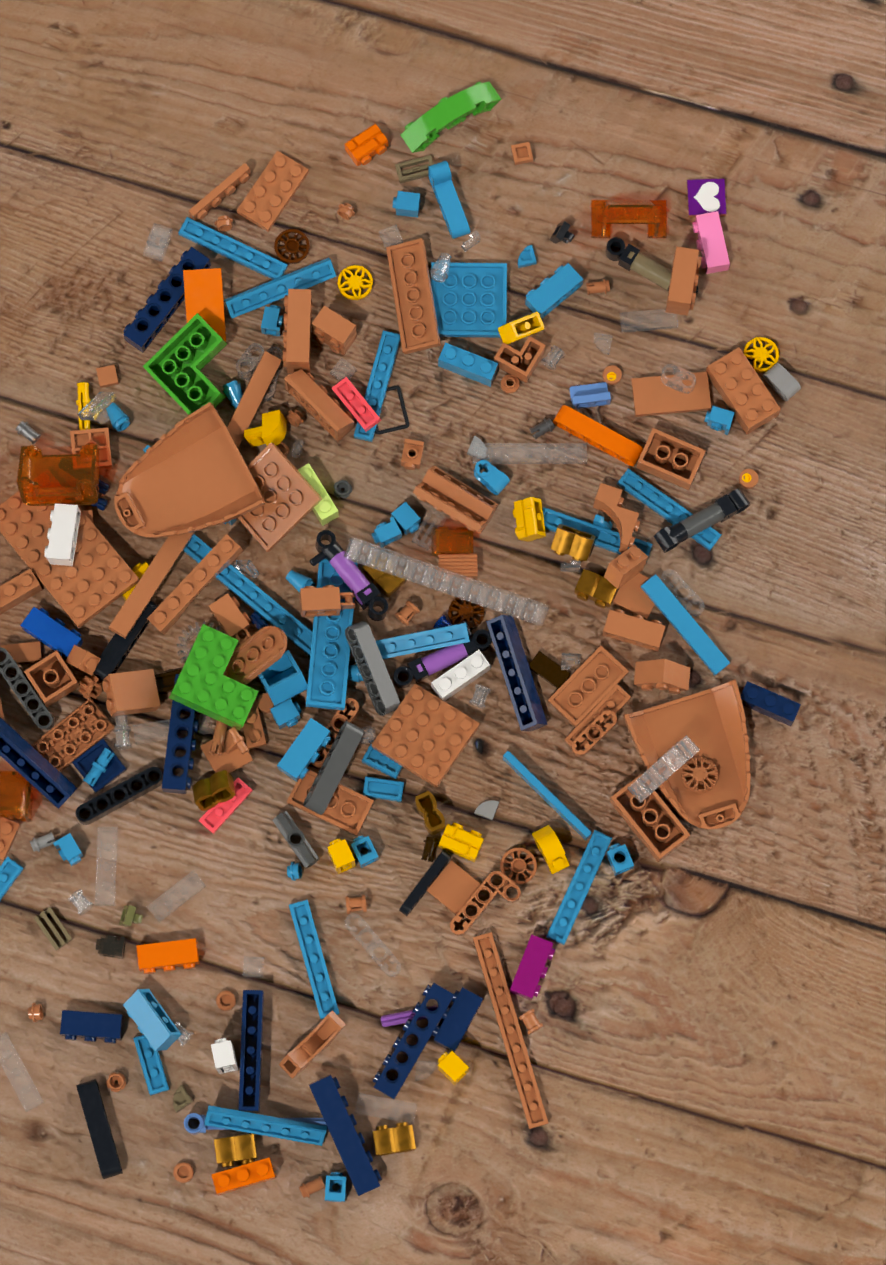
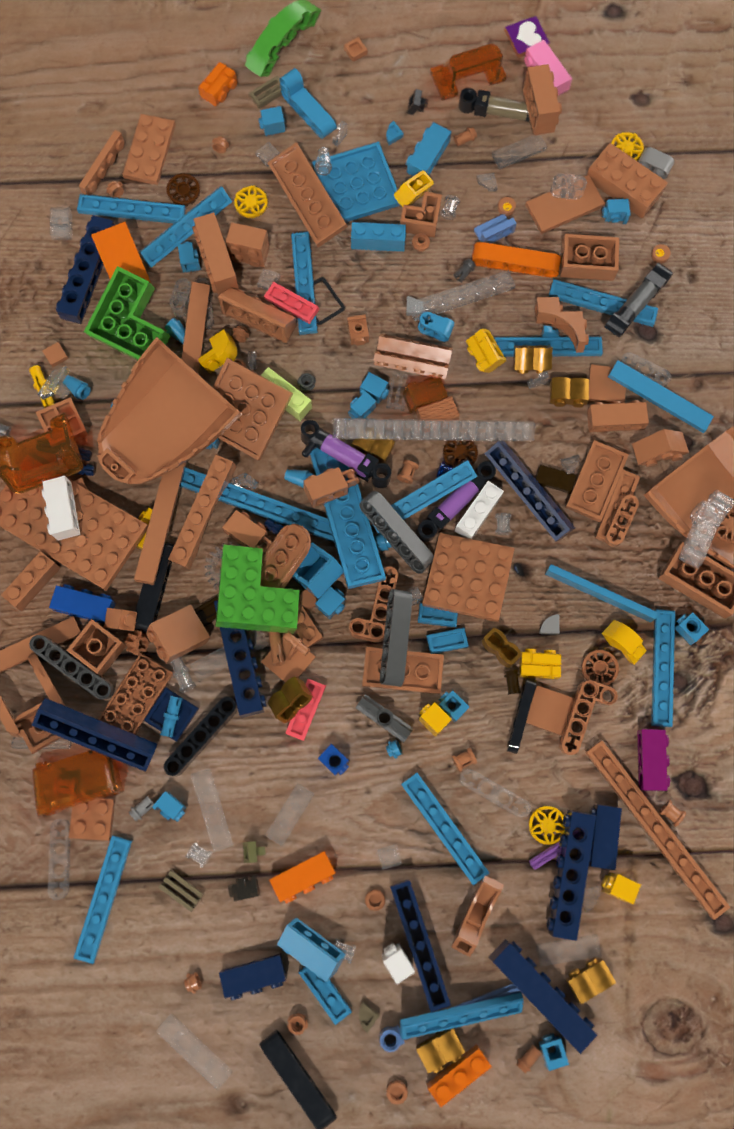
camera: 20 degrees left, 0 degrees up
dark azure brick [277,718,332,782] -> none
nougat brick [604,544,648,589] -> none
none -> blue brick [318,744,349,776]
none -> yellow wheel [529,806,565,845]

